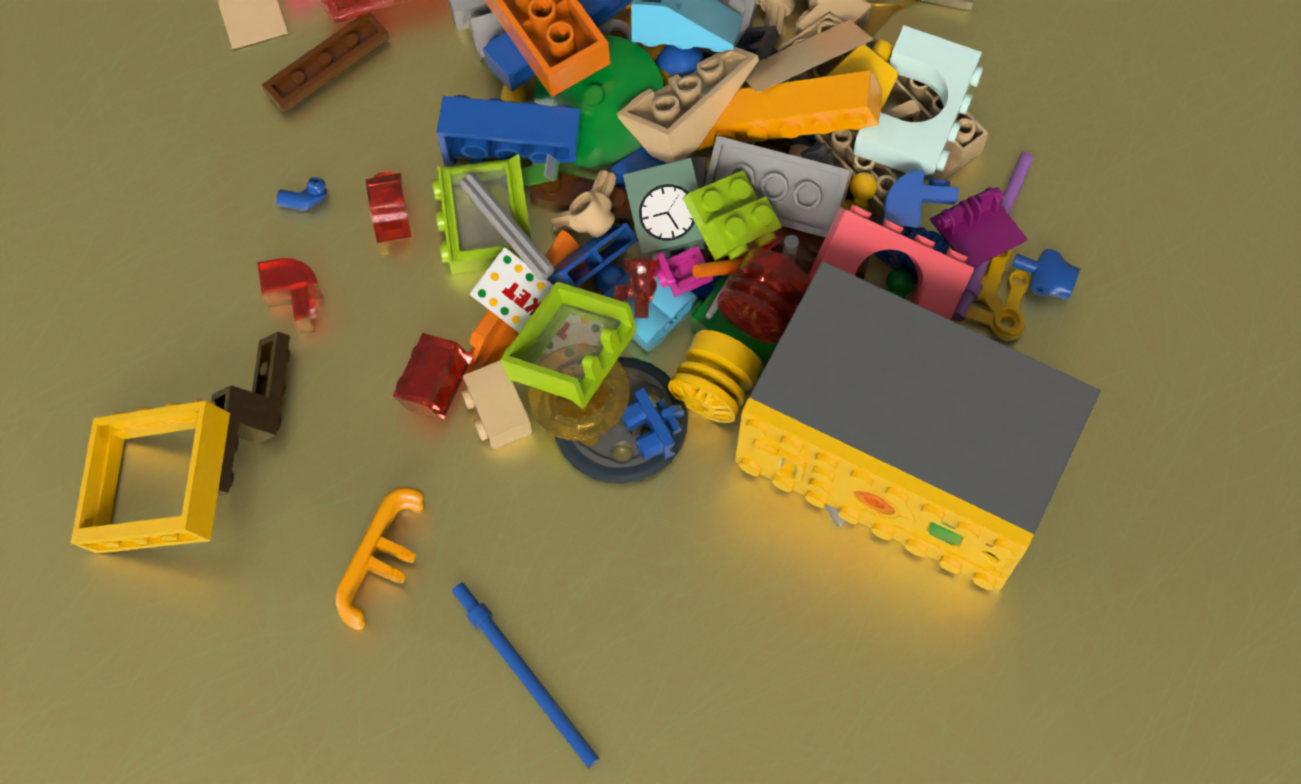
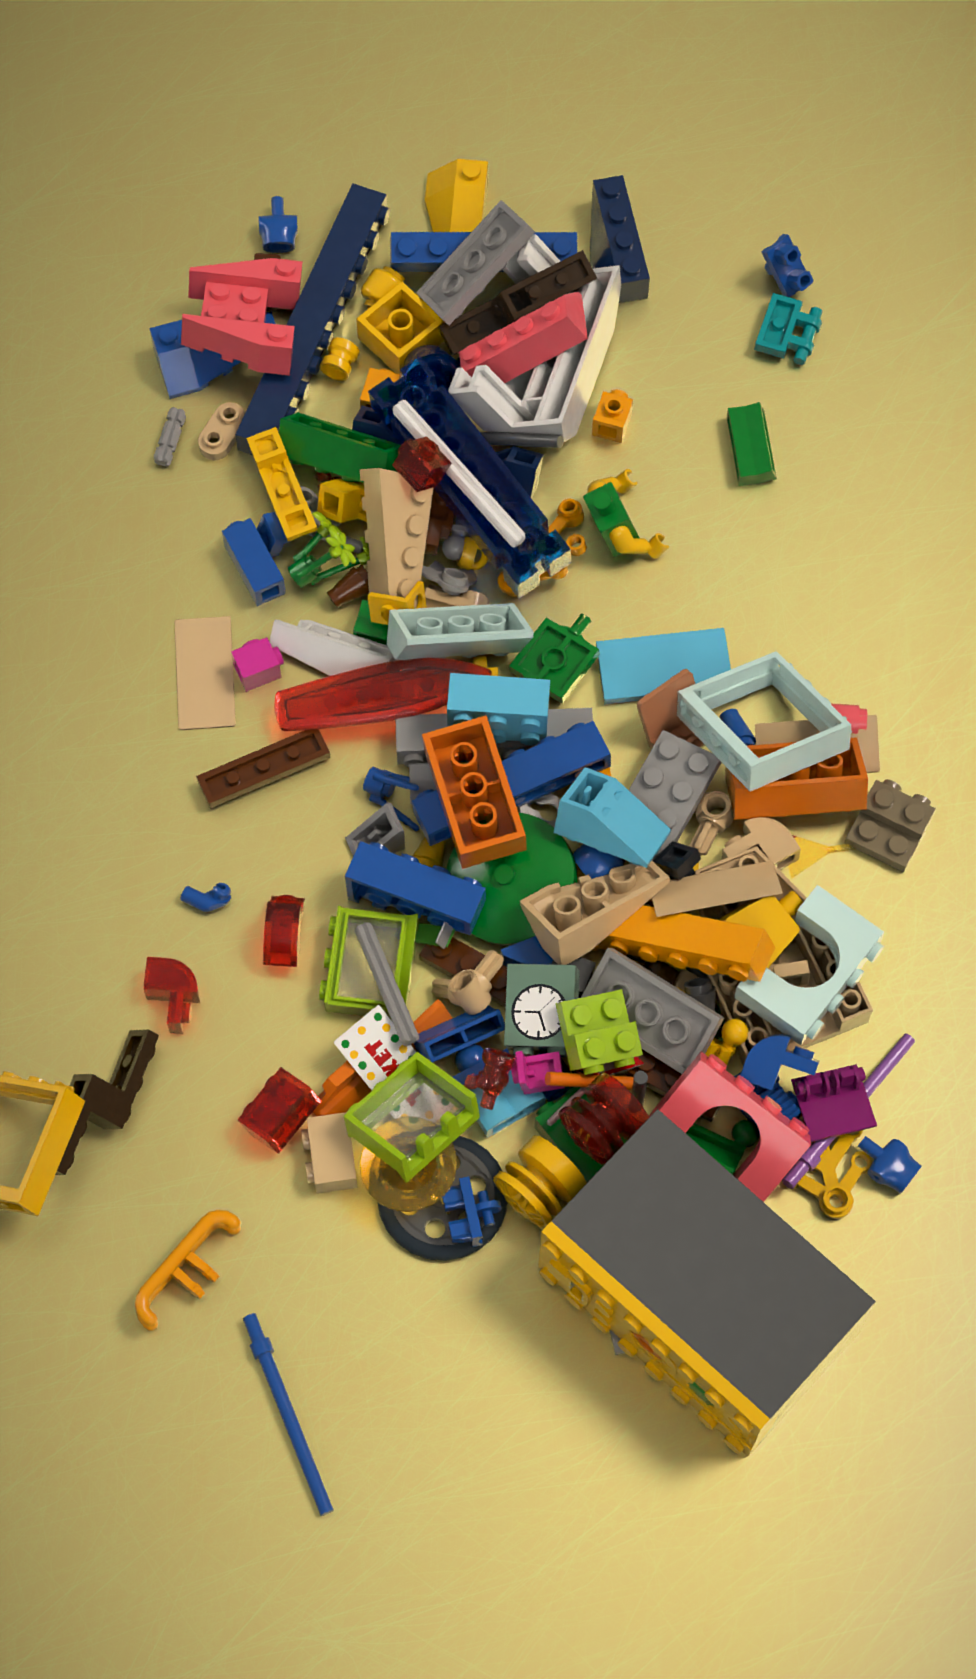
camera: 15 degrees right, 0 degrees up
none -> light grey slope [345,803,405,856]
none -> blue plant [363,767,419,831]

